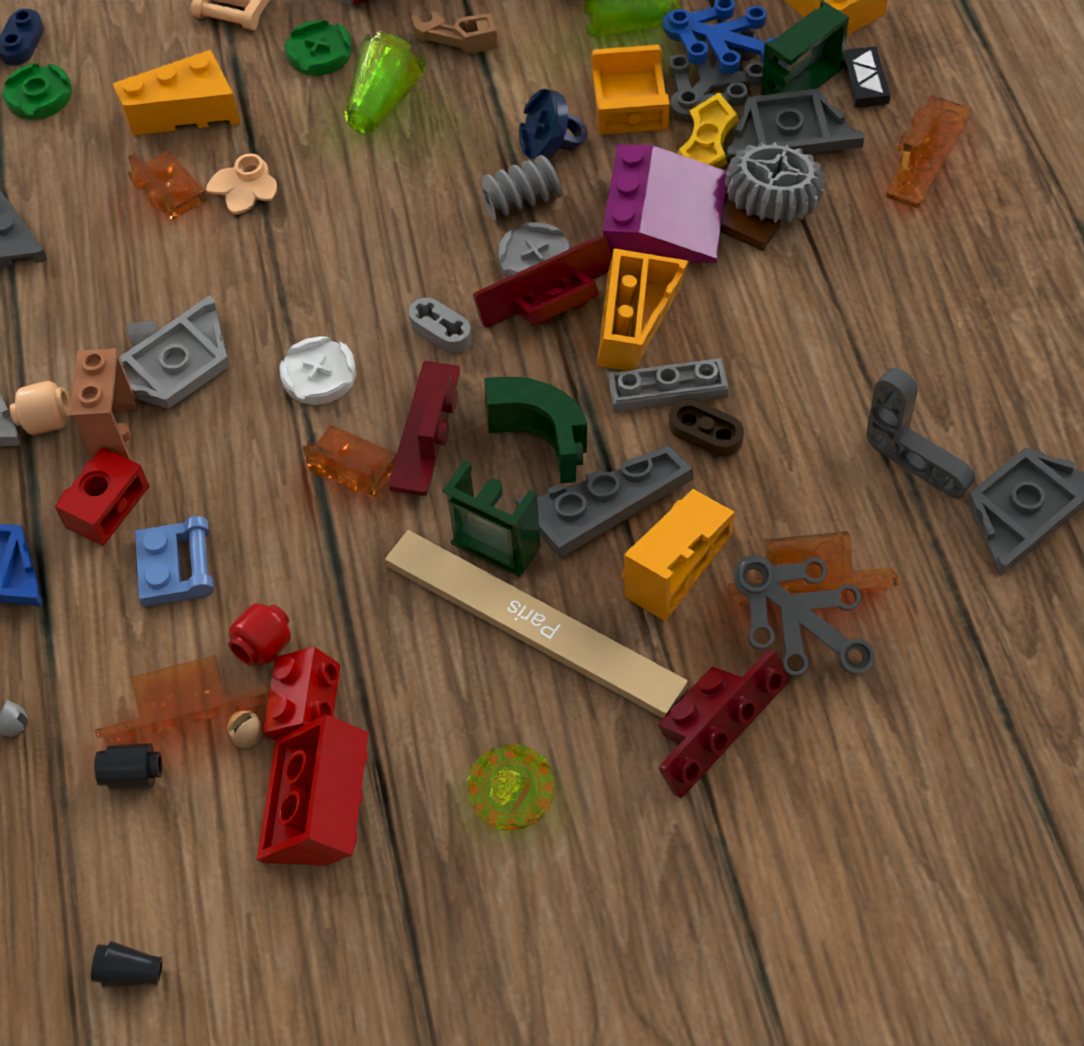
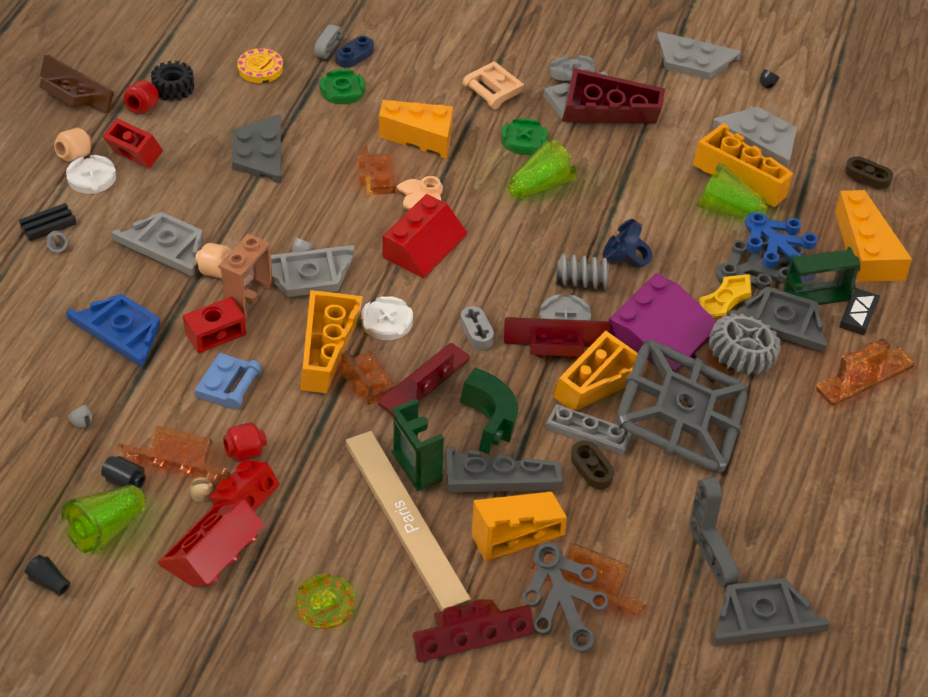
camera: 25 degrees right, 10 degrees down
medium nougat piece [411,11,498,55] -> none
light orange panel [592,45,669,135] -> none
none -> clear neon green cone [61,485,146,555]
none -> light orange wedge [300,290,363,393]
none -> red slope [382,193,467,278]
none -> dark grey plate [616,339,748,474]

